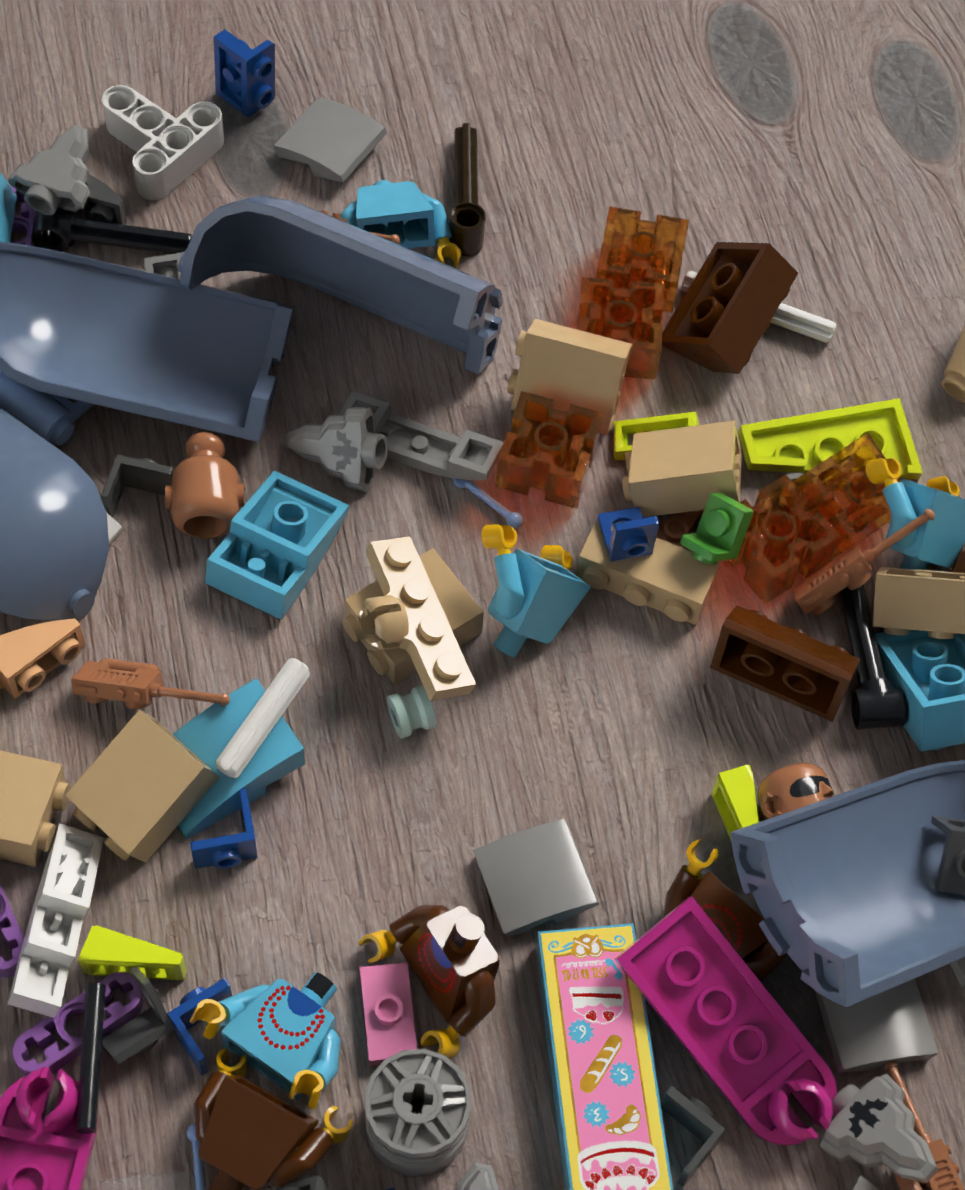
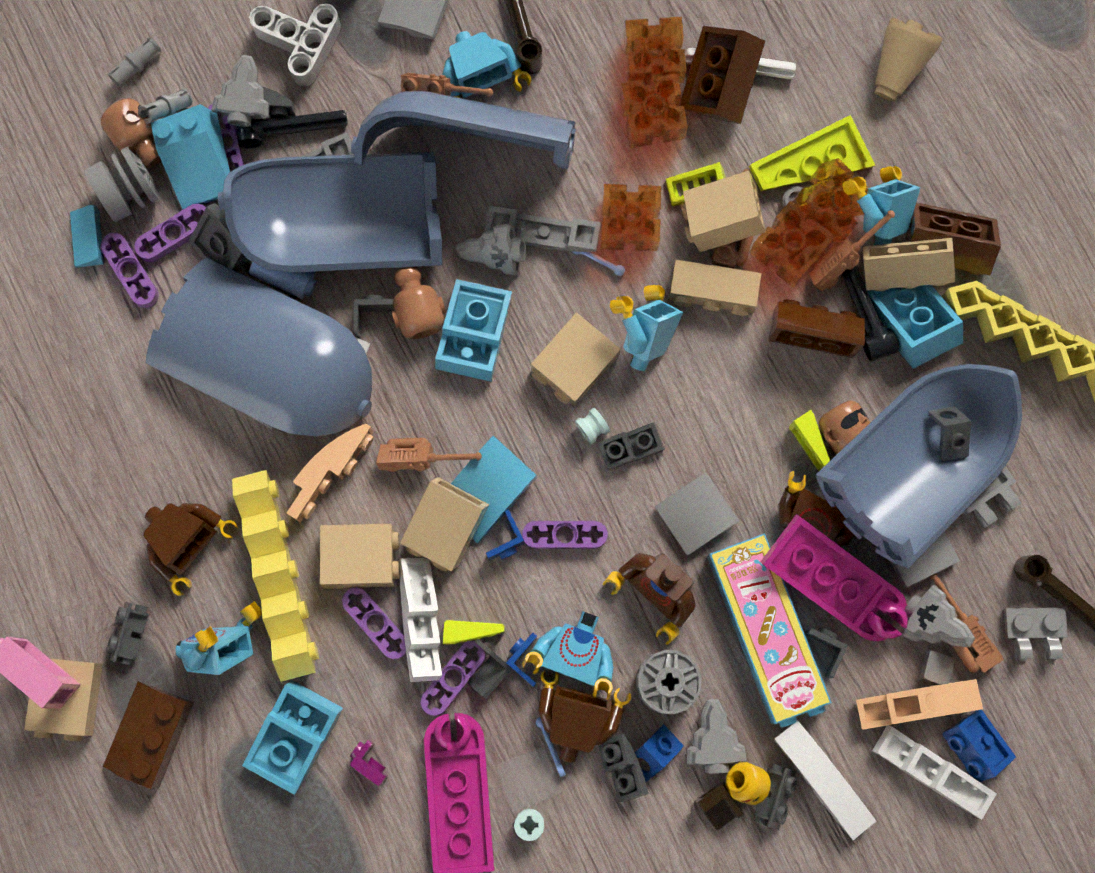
camera: 10 degrees left, 20 degrees up
black bar [76,983,106,1134] -> none
white axle [216,658,310,779] -> none
tan plate [359,536,476,701] -> none
bright pink plate [359,962,417,1066] -> none
tan brick [507,319,632,435] -> none
blue bracket [597,507,659,562] -> none
bright green bracket [680,492,754,565] -> none
none -> medium lavender beam [522,521,608,549]
none -> dark grey slope [598,422,665,470]

